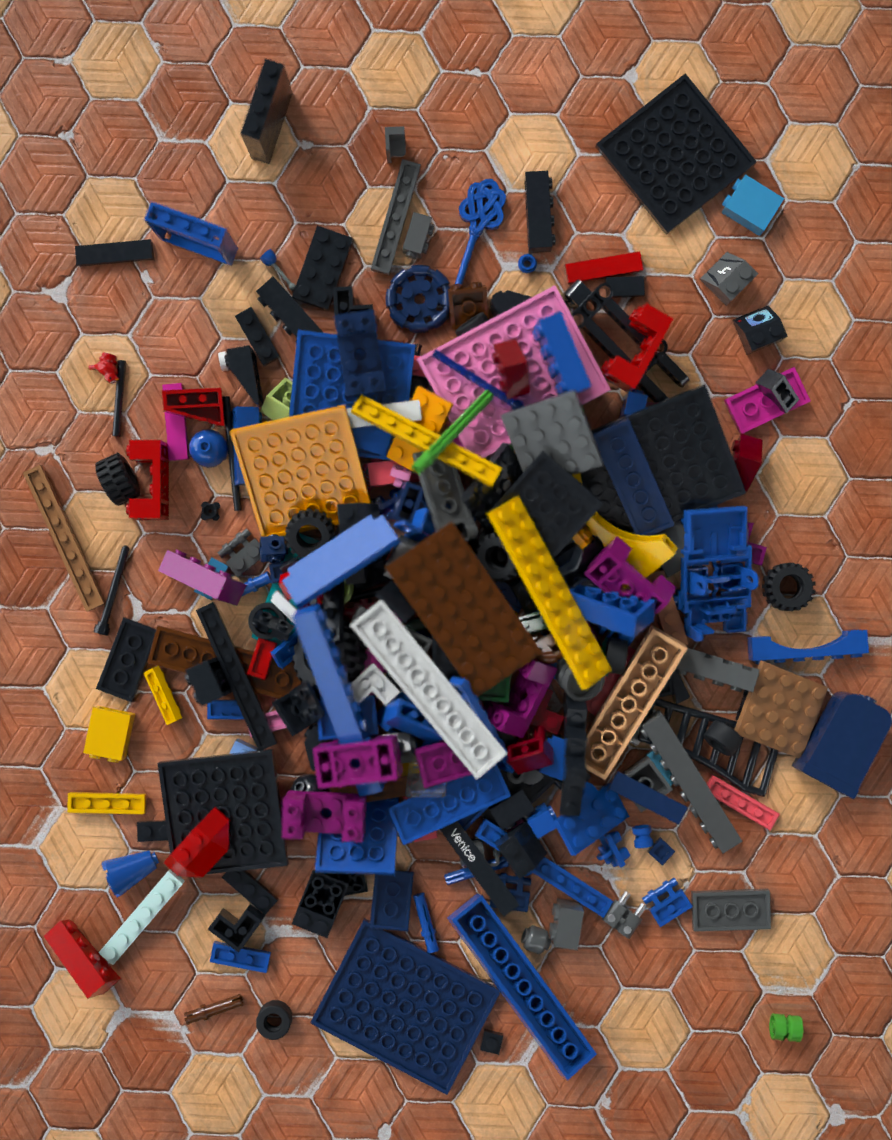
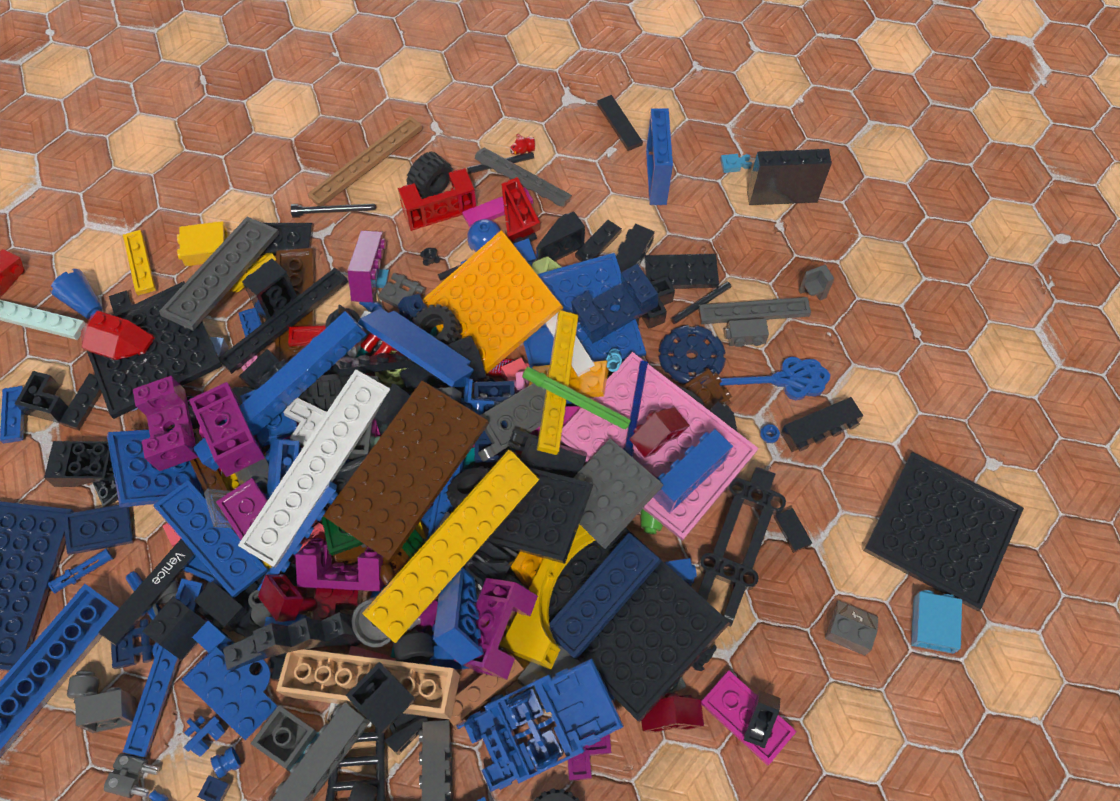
camera: 65 degrees right, 25 degrees down
hinge [260,249,296,291] -> none
red tile [565,251,643,284] -> none
red plate [600,303,674,392] -> none
dark blue tile [609,771,688,825] -> none
black slope [732,305,788,355] -> none
none -> dark grey plate [159,217,278,331]
none -> black slope [346,662,416,733]
none -> dark grey plate [474,147,572,207]
none -> medium azure pin [606,348,622,372]
none -> black bar [671,281,732,324]
none -> dark azure plate [720,154,752,173]

